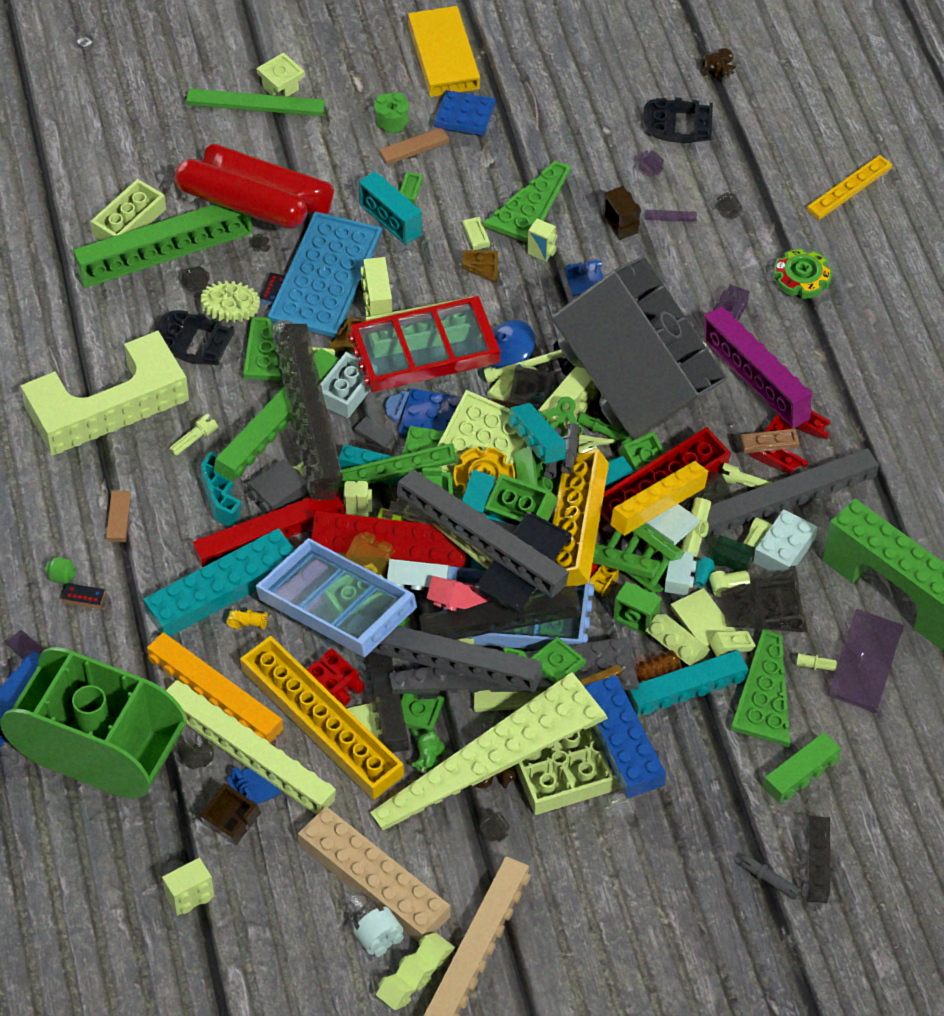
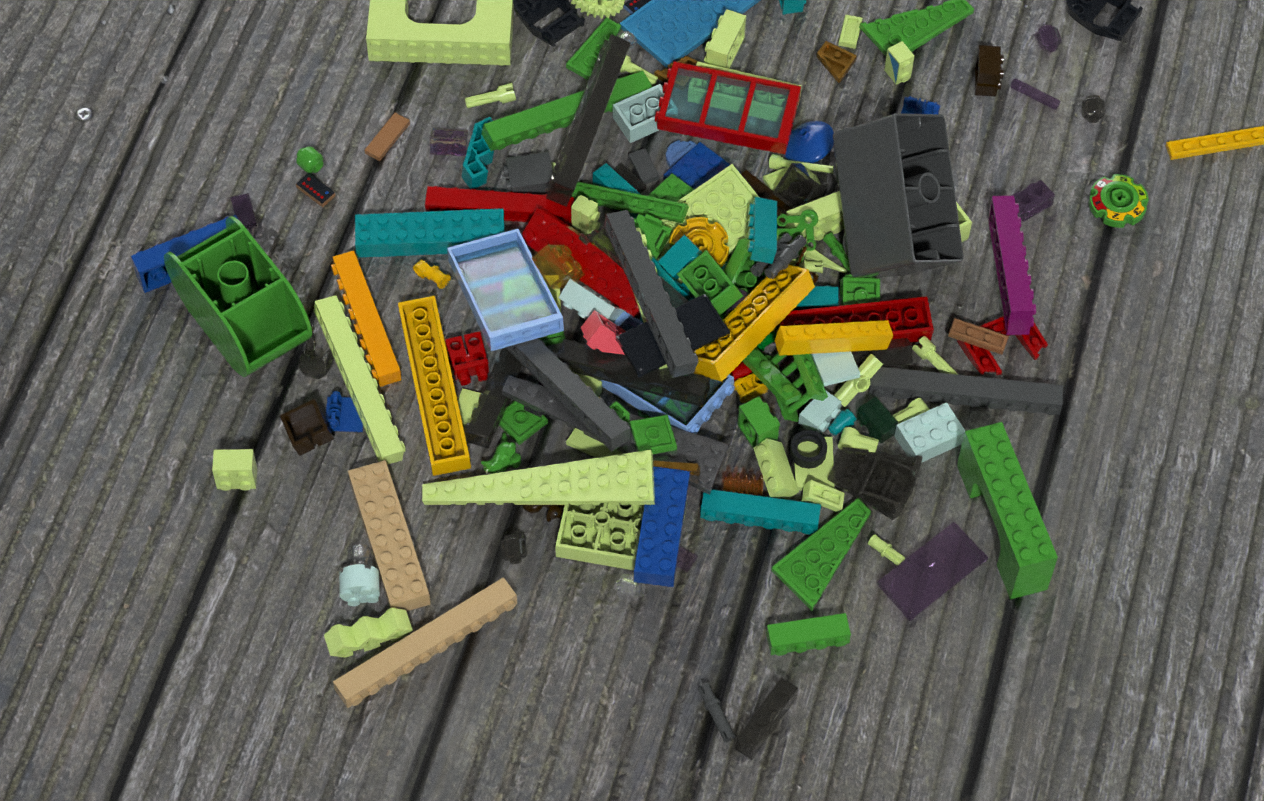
camera: 30 degrees right, 5 degrees up
none -> clear purple bracket [430,128,468,156]
none -> black tyre [790,430,827,469]

